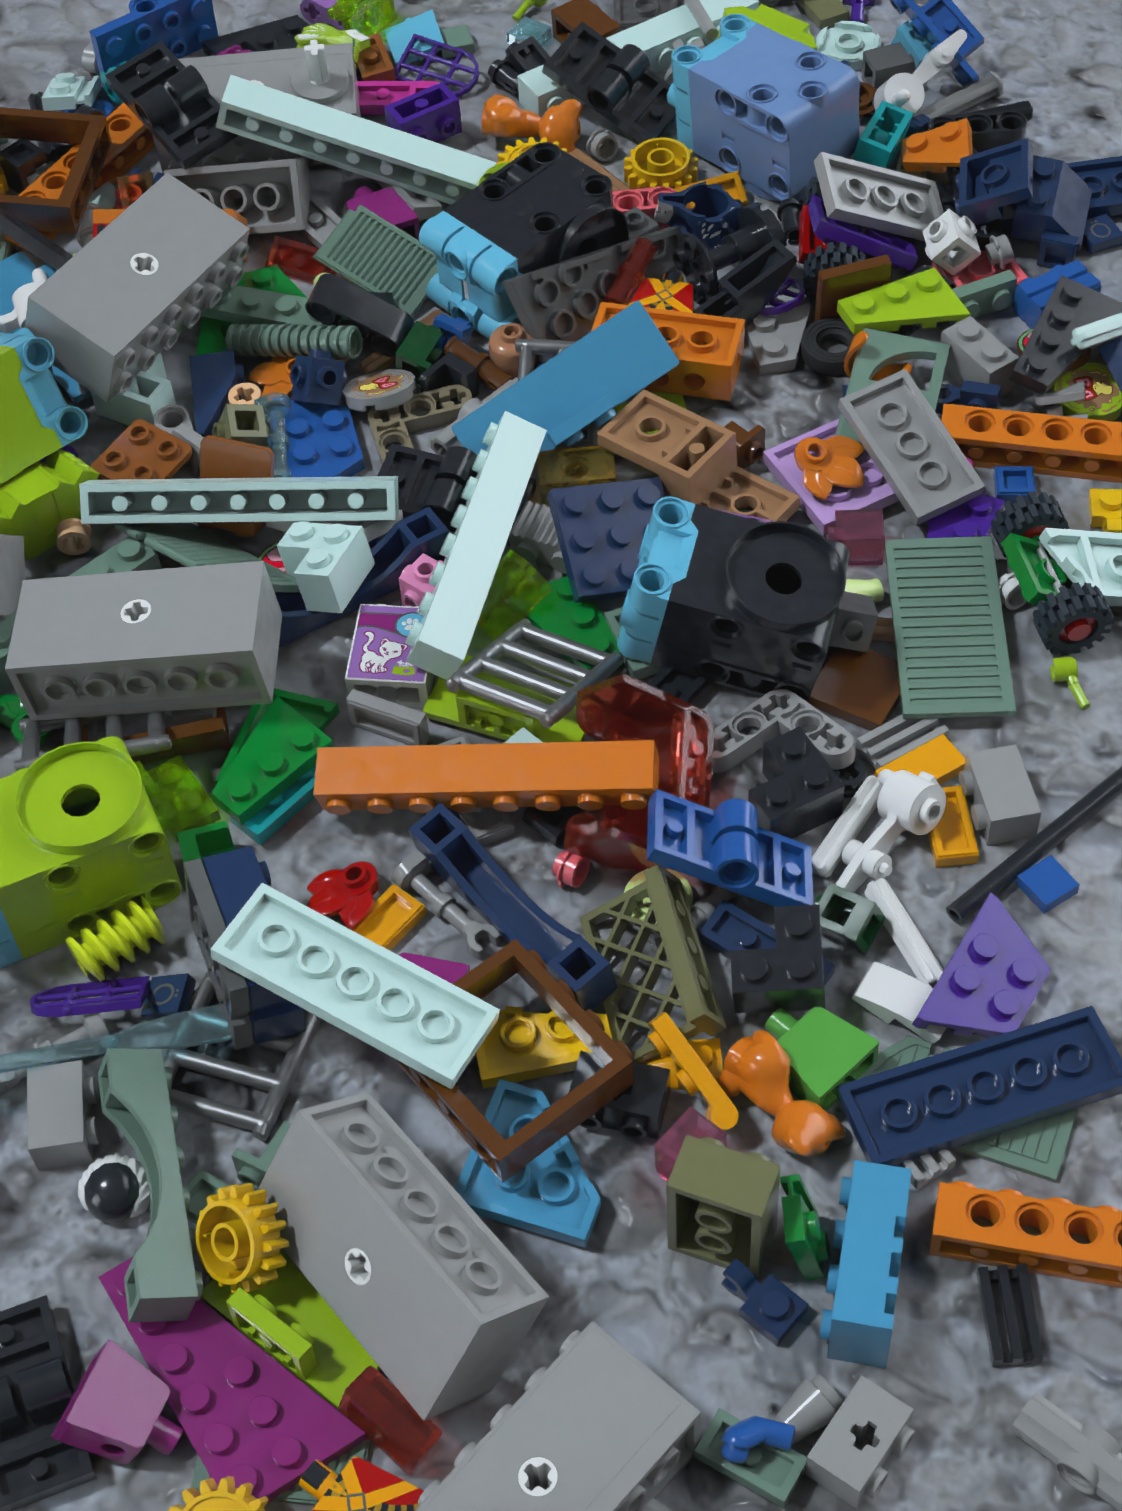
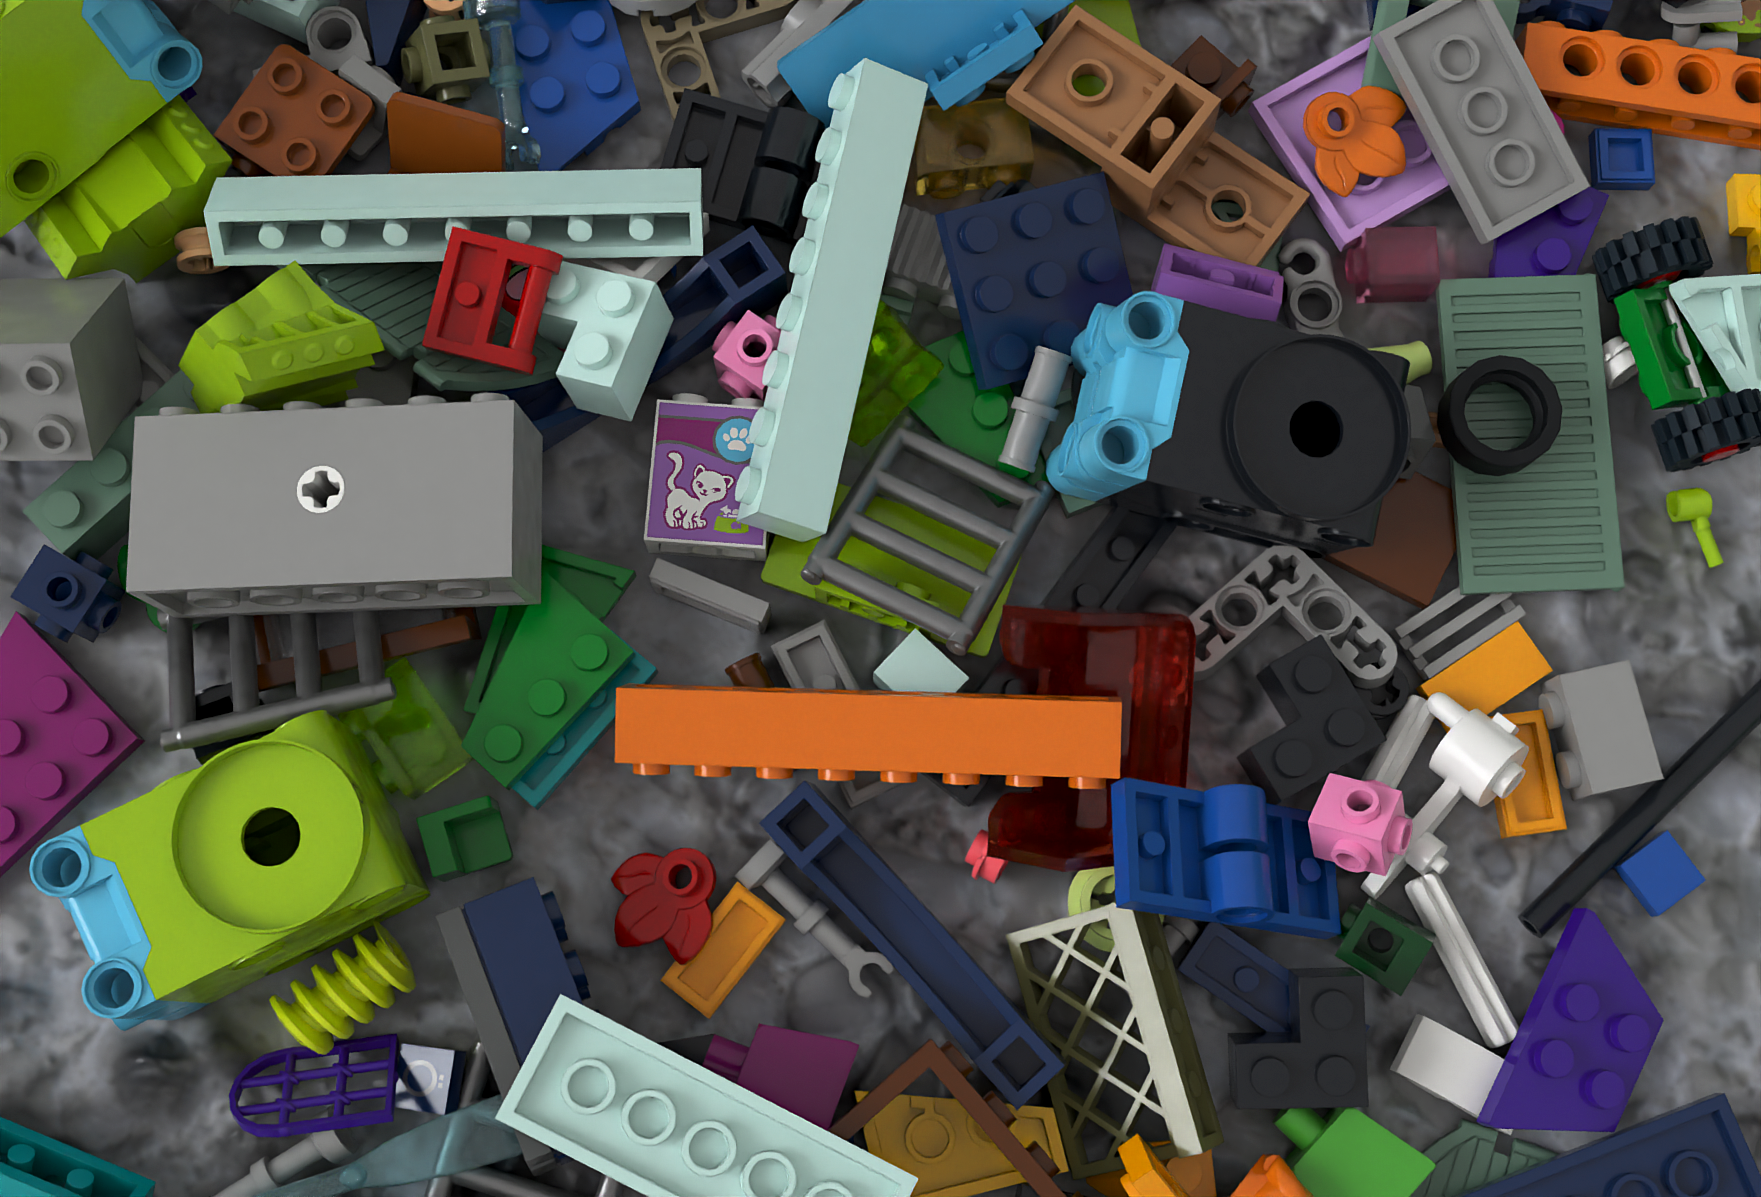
camera: 10 degrees left, 25 degrees up
none -> lime slope [178,260,385,414]
none -> red plate [422,226,563,376]
none -> light grey pin [998,346,1073,473]
none -> bright pink brick [1308,773,1413,876]
none -> black tyre [1437,355,1562,476]

